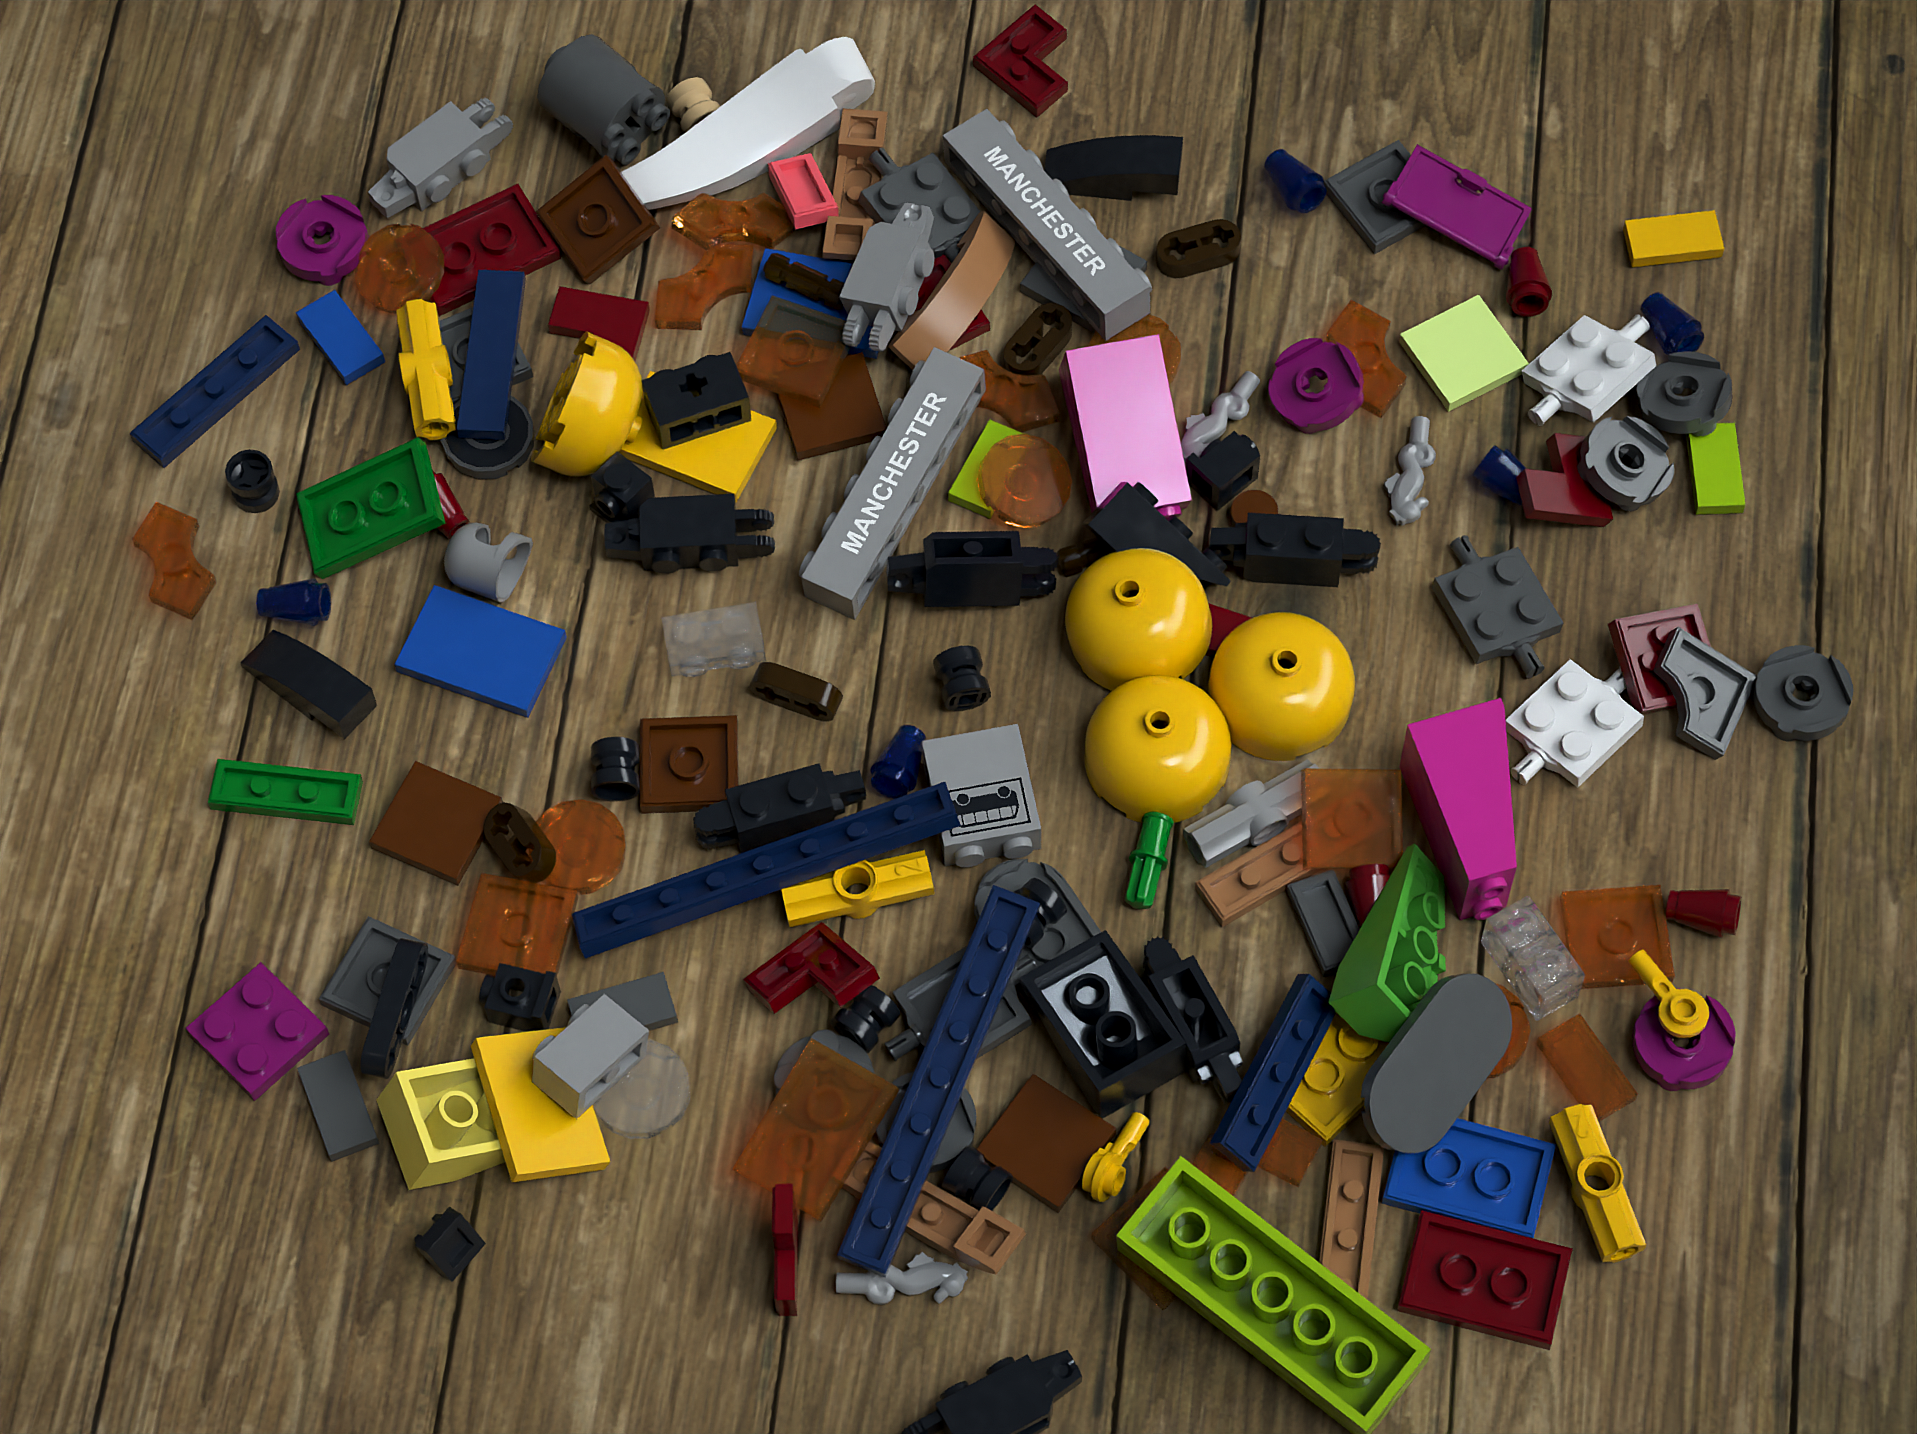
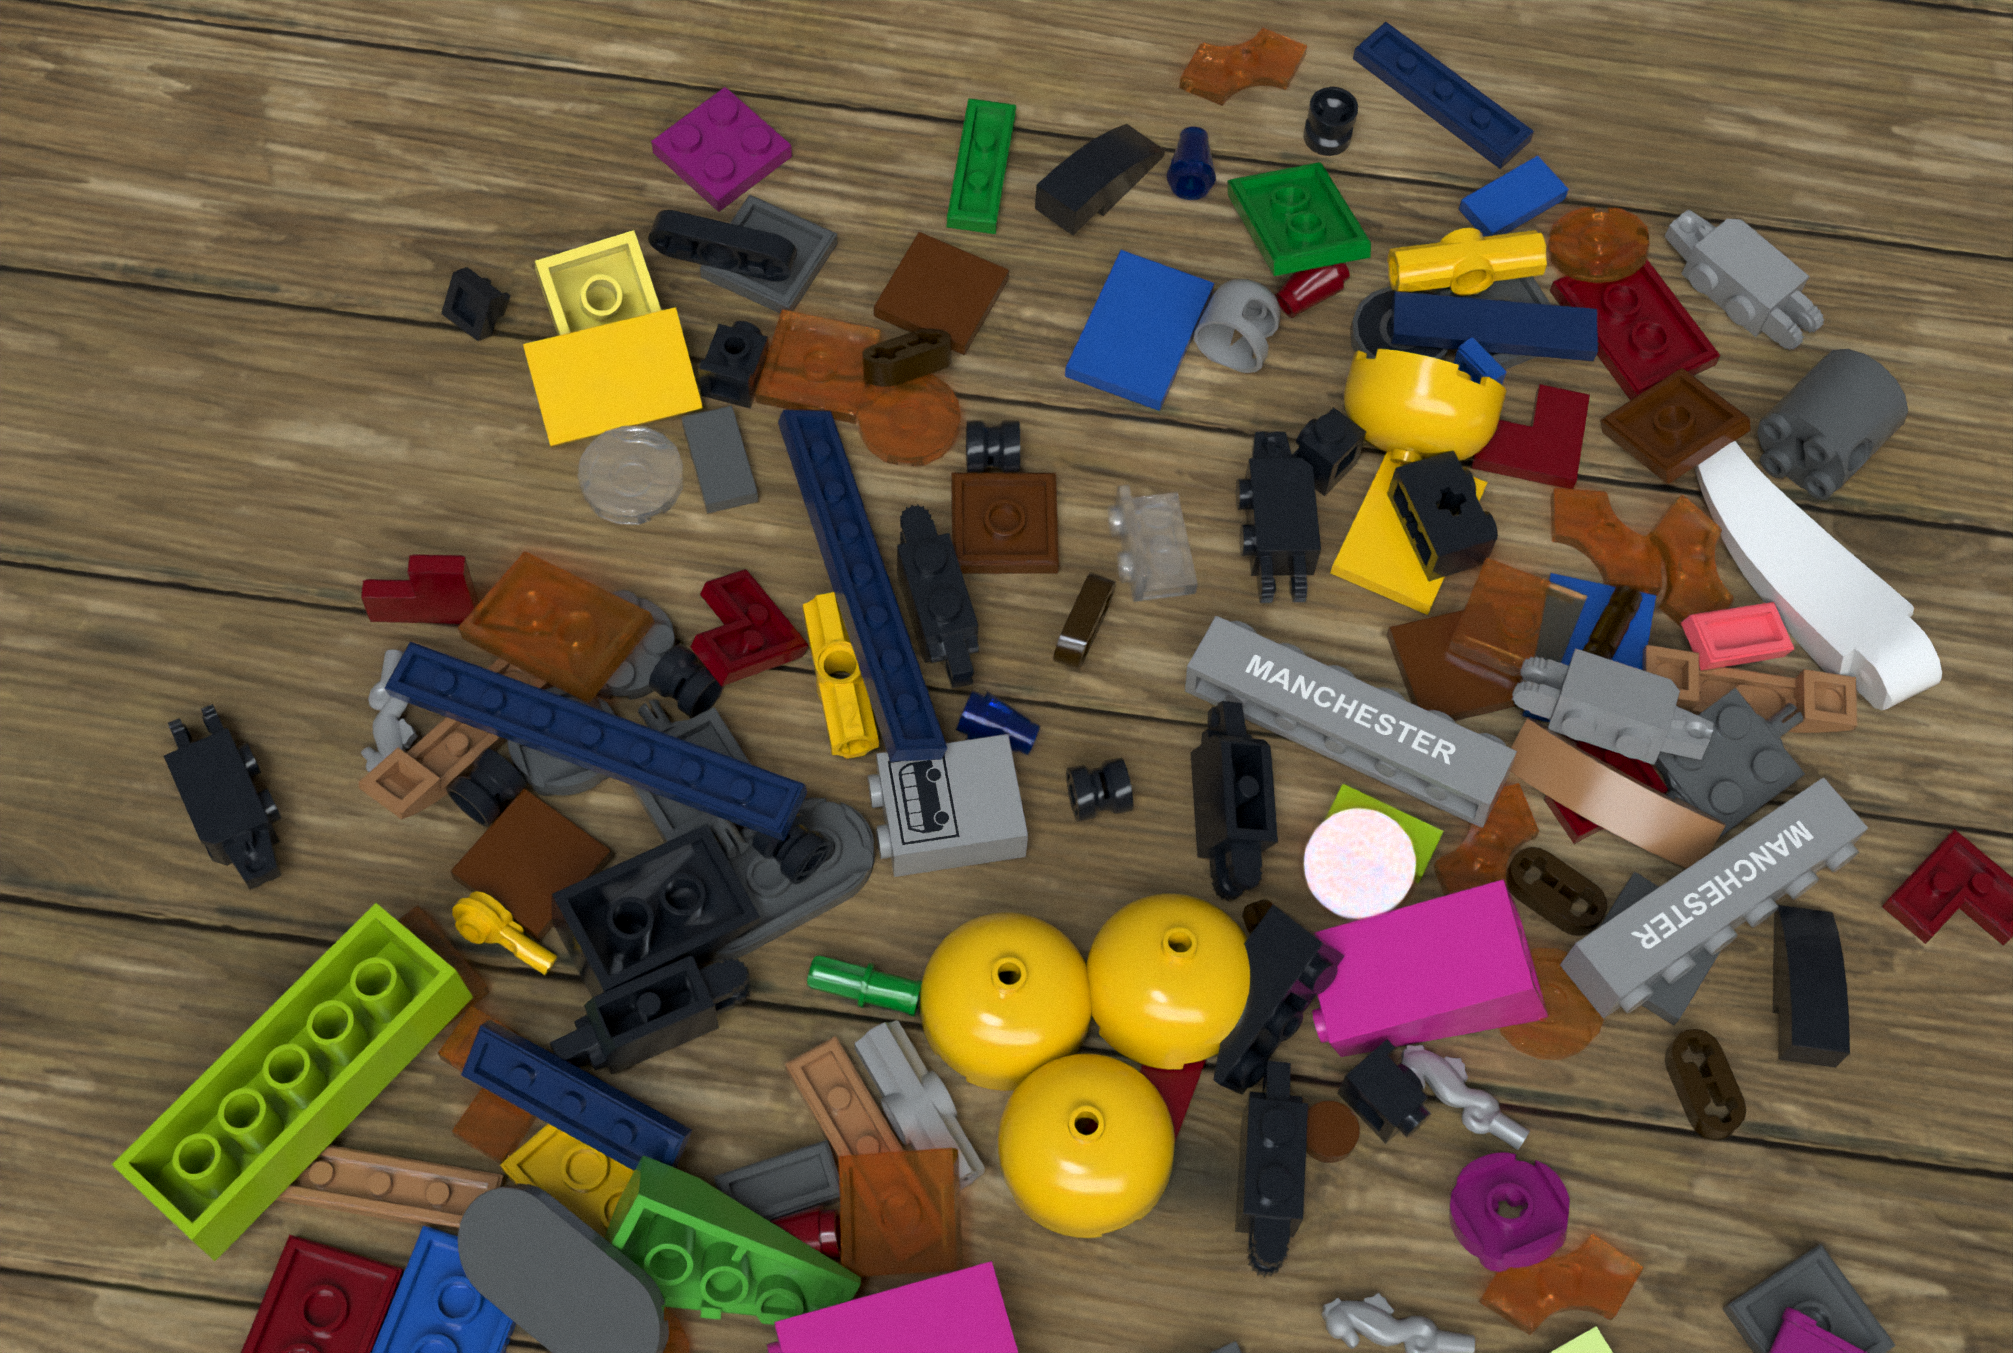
camera: 85 degrees right, 0 degrees up
magenta plate [276,195,369,286] -> none
dark grey tile [297,1050,380,1162] -> none
light grey brick [532,994,649,1119] -> none
tan wheel [666,77,721,133] -> none
clear blue cone [1264,149,1327,213] -> none
none -> blue tile [1453,337,1507,385]

